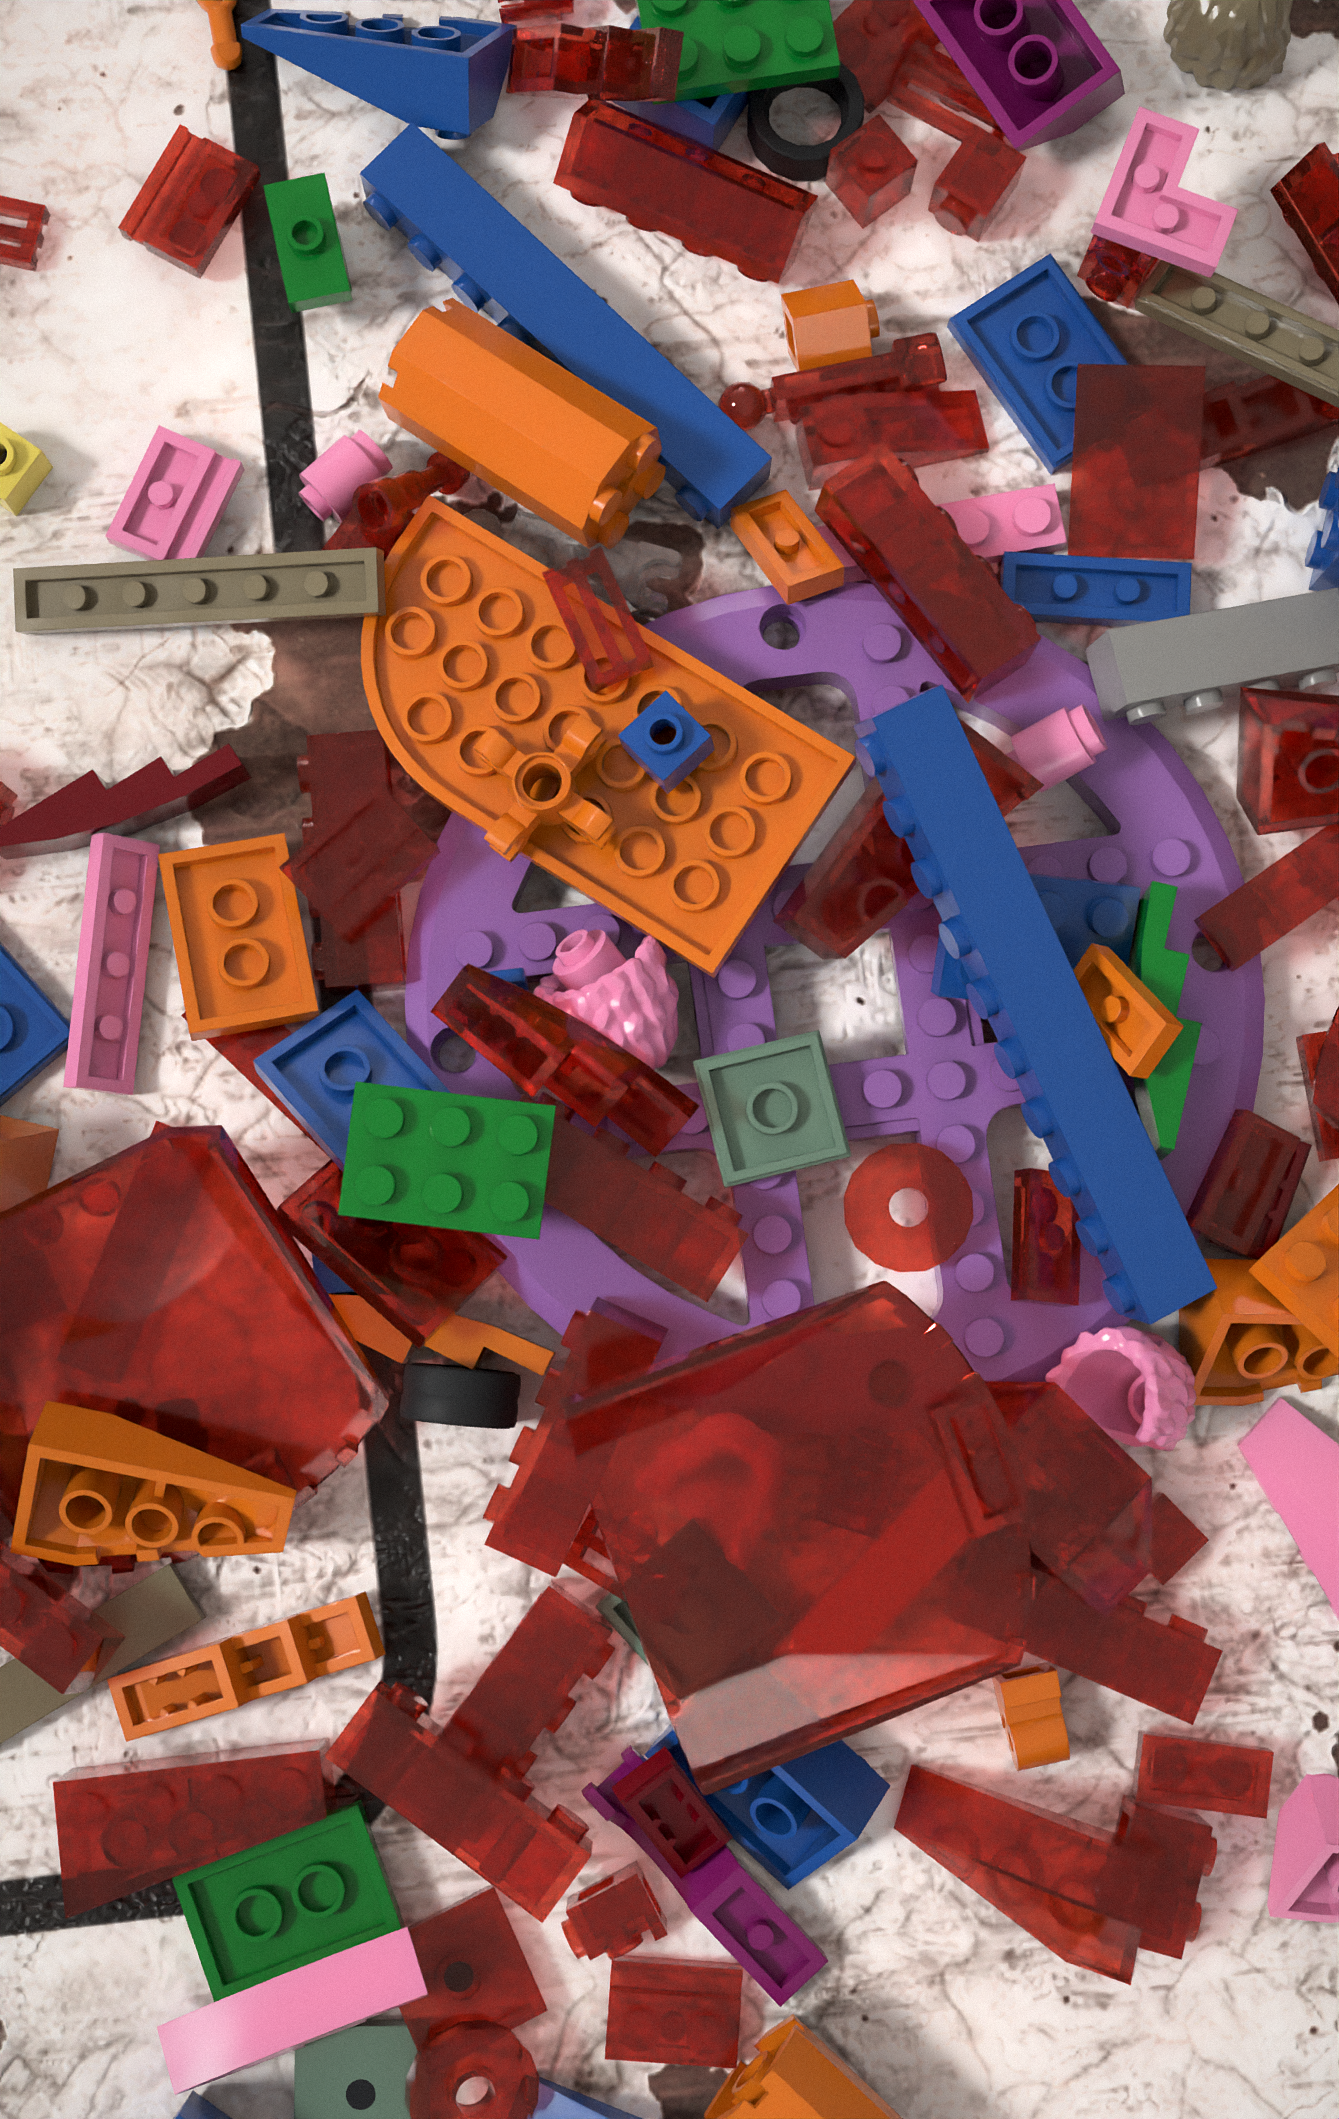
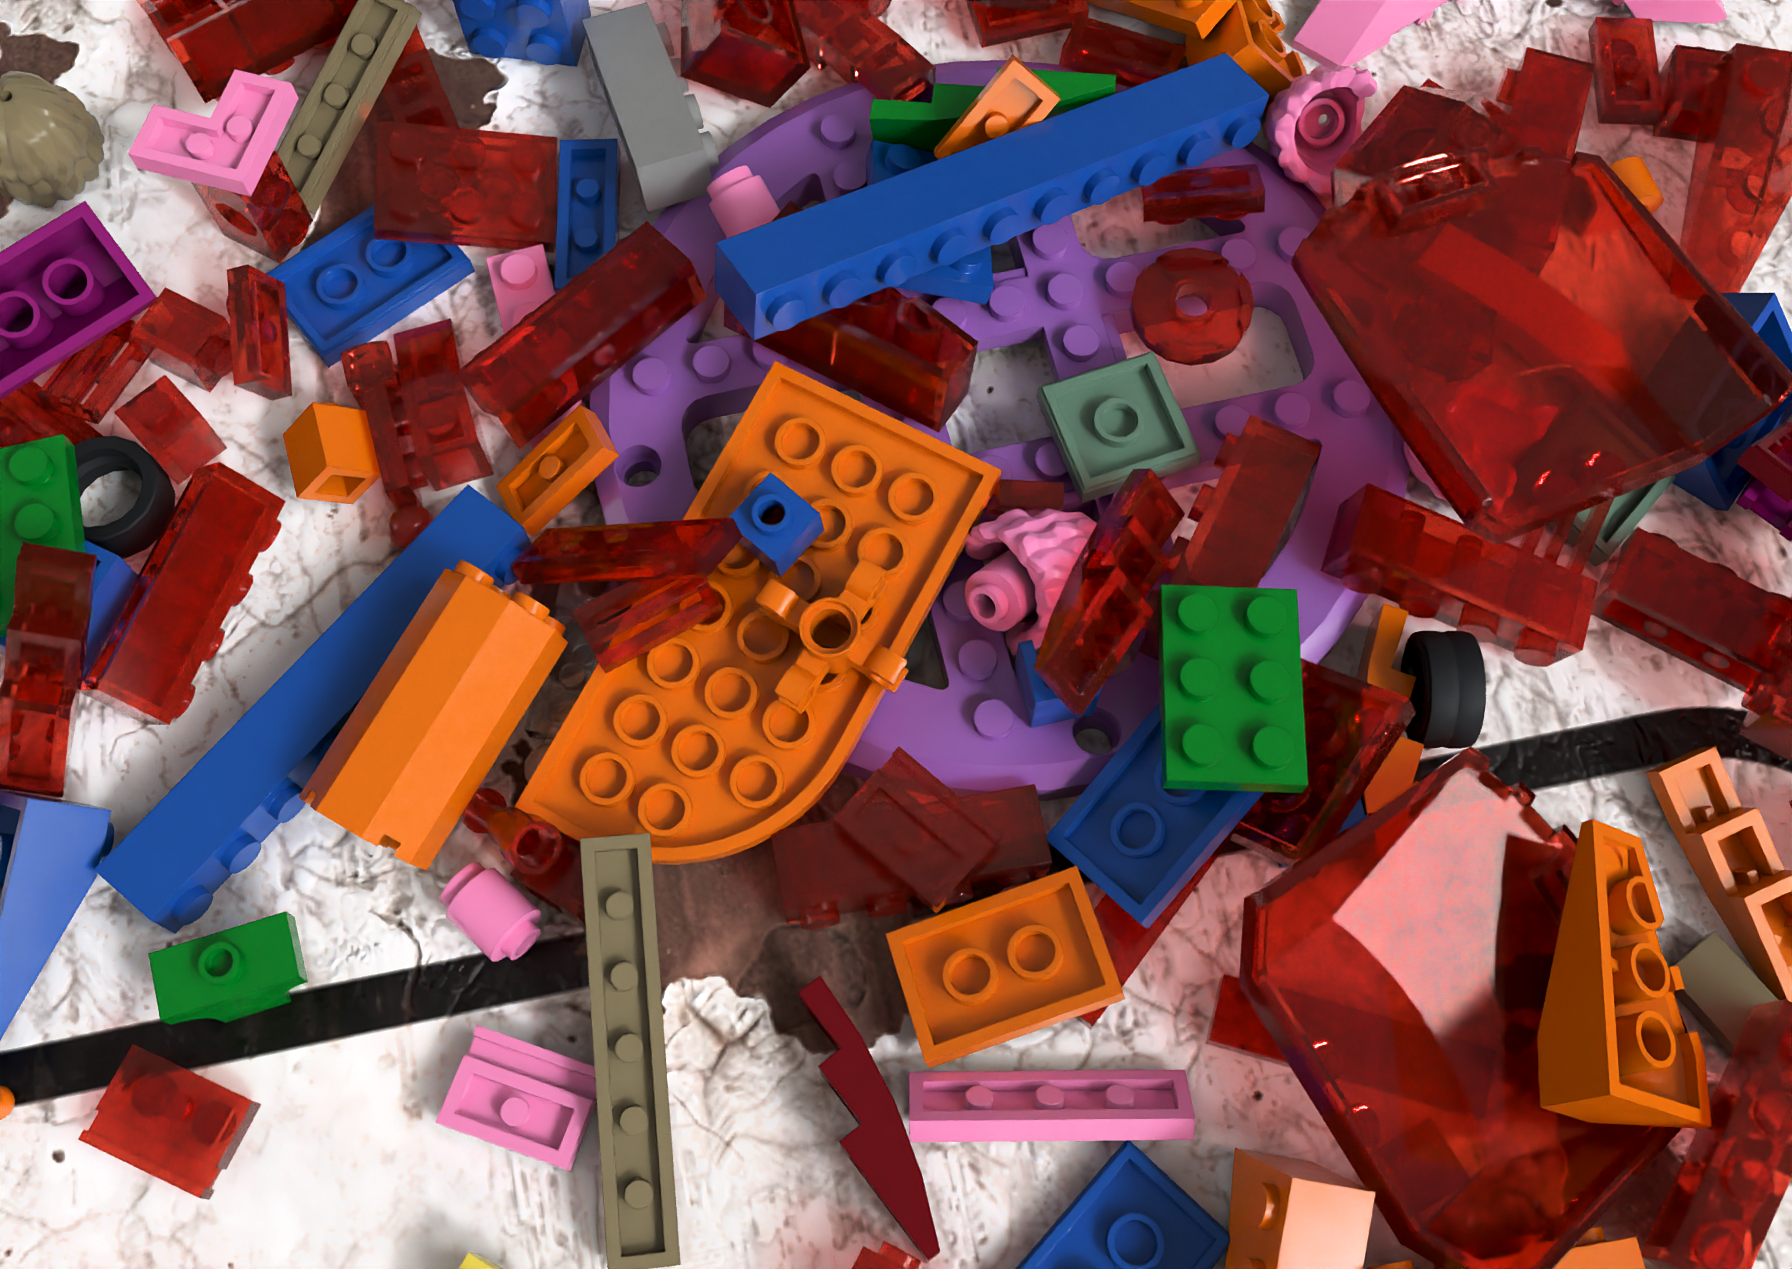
camera: 90 degrees left, 15 degrees down
none -> clear red plate [226,264,292,400]
none -> clear red tile [511,517,743,584]
none -> clear red tile [987,479,1064,516]

